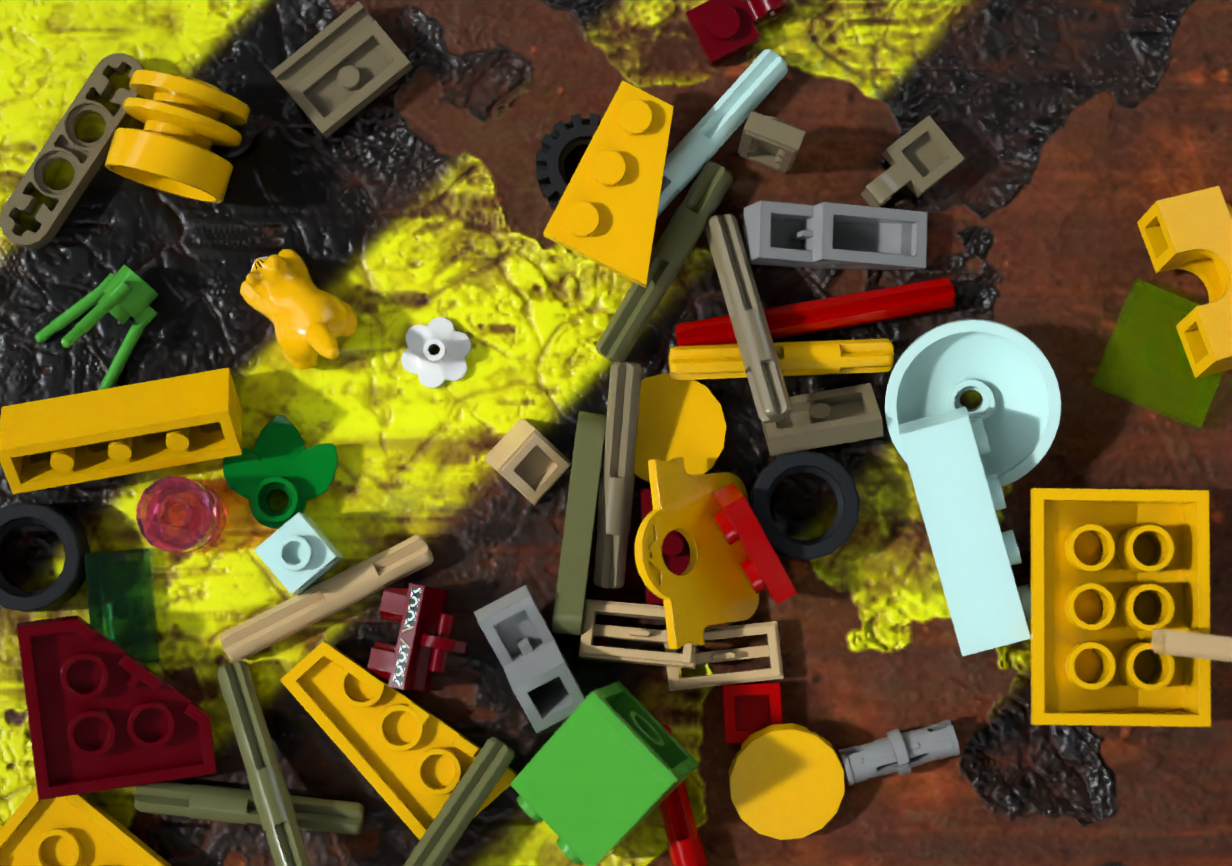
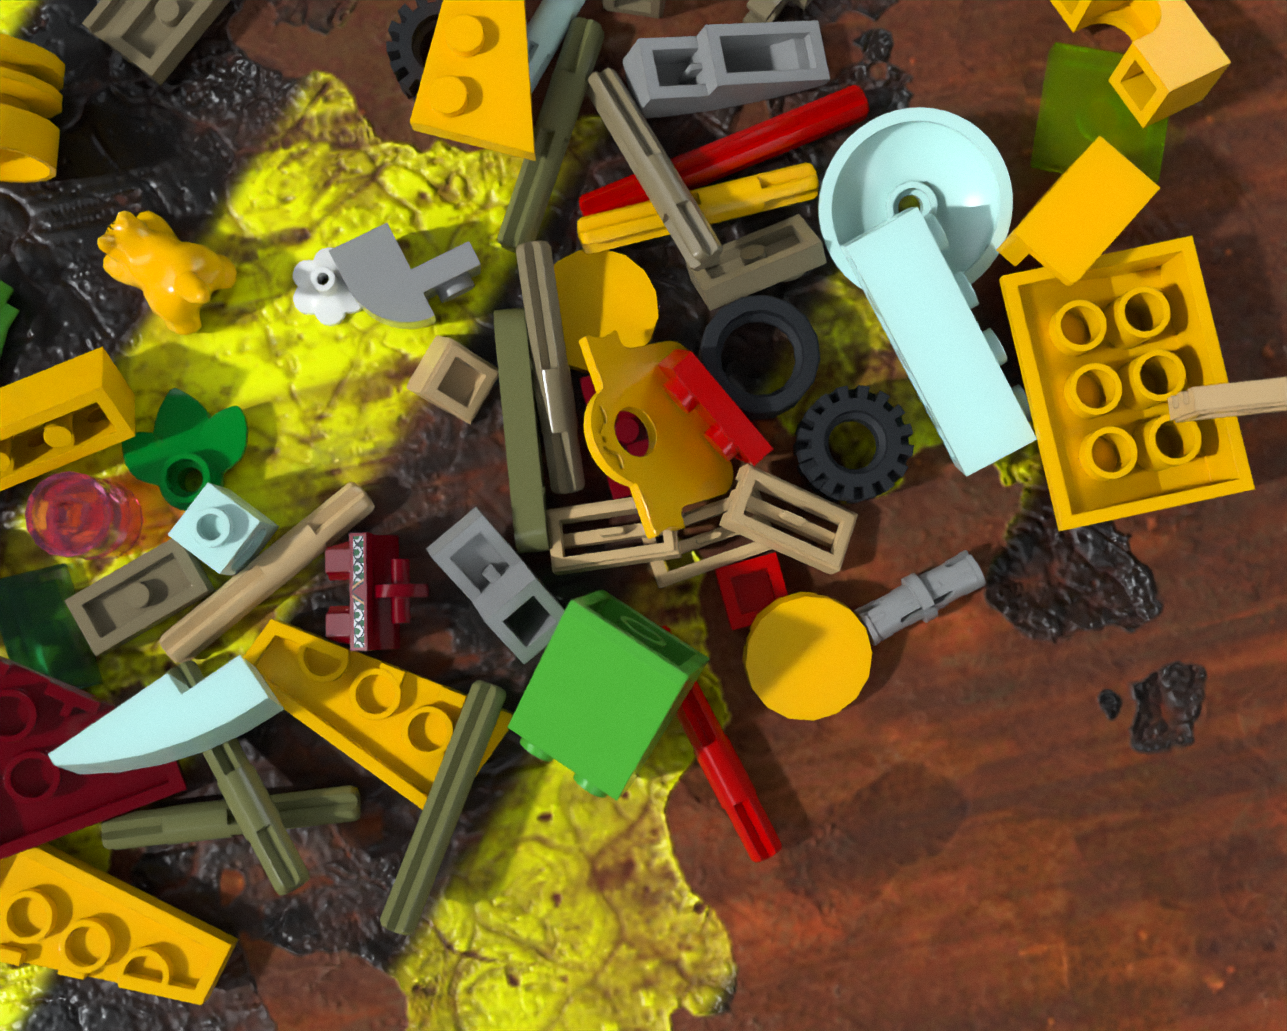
camera: 20 degrees left, 0 degrees up
none -> light aqua slope [48,655,284,774]
none -> dark tan plate [64,538,216,656]
none -> light grey brick [329,223,481,329]
none -> tan tile [719,464,858,575]
none -> black tyre [793,385,914,504]
none -> yellow panel [996,135,1160,286]

